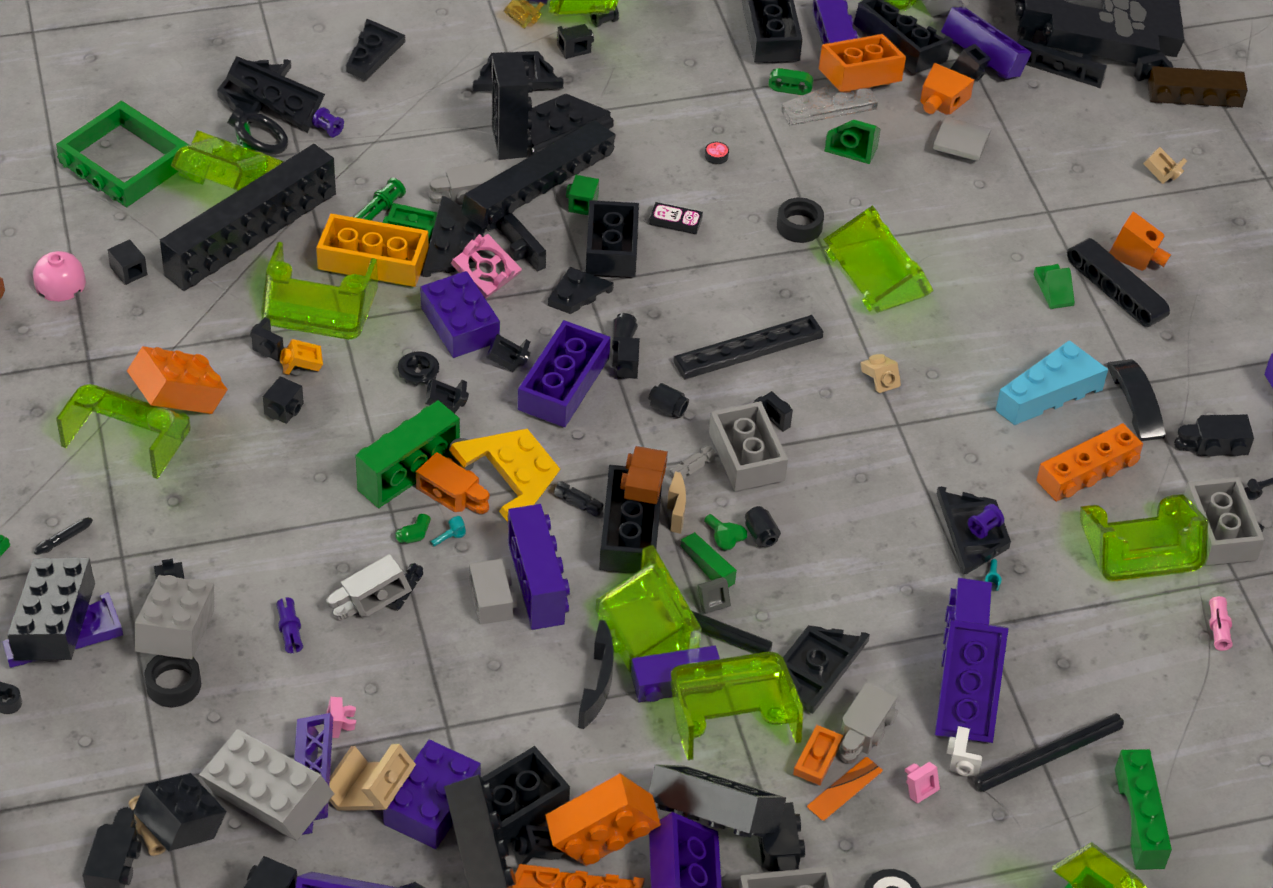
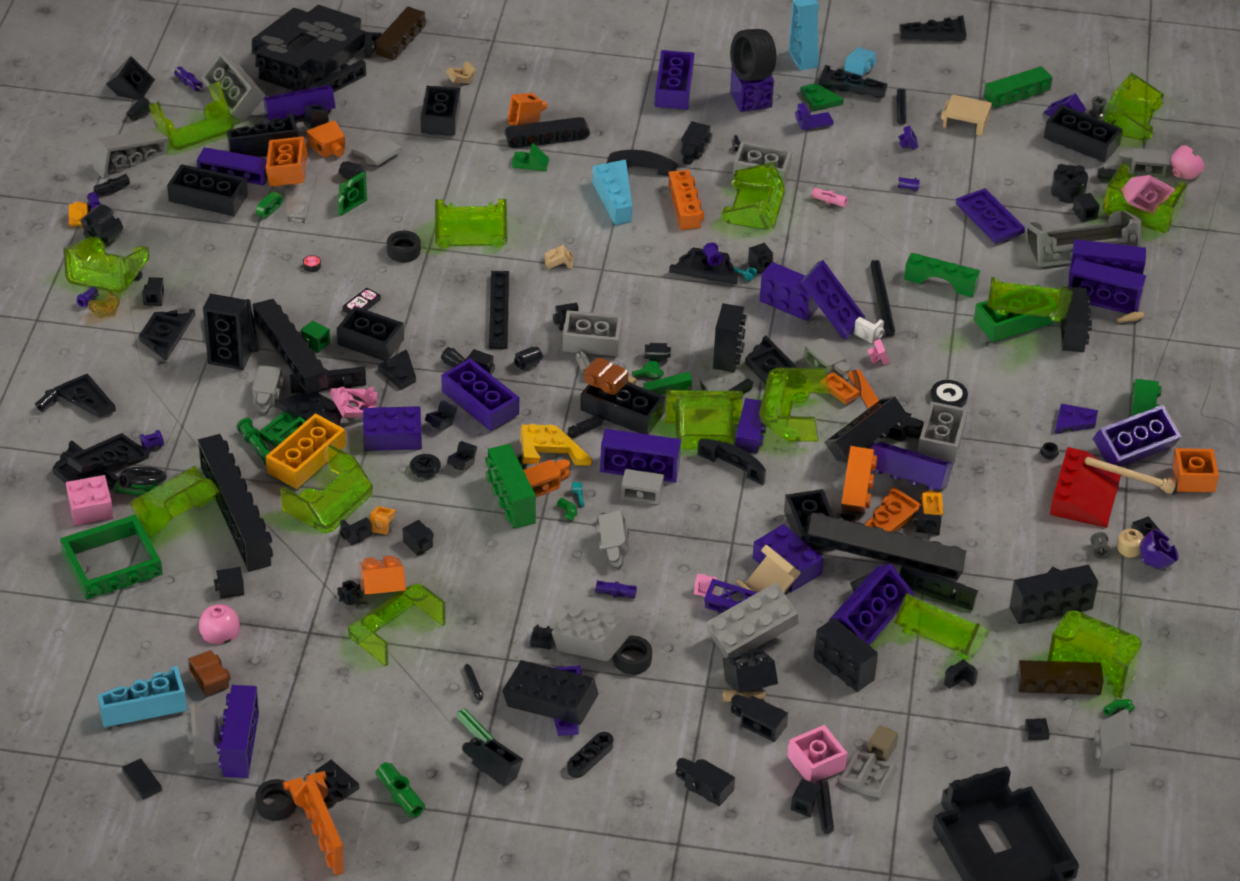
camera: 65 degrees left, 5 degrees down
none -> black pin [35,389,59,412]
none -> bright pink brick [66,475,114,526]
none -> black brick [339,161,366,179]
none -> black brick [421,85,461,136]
none -> black brick [713,303,747,373]
none -> black brick [748,243,773,275]

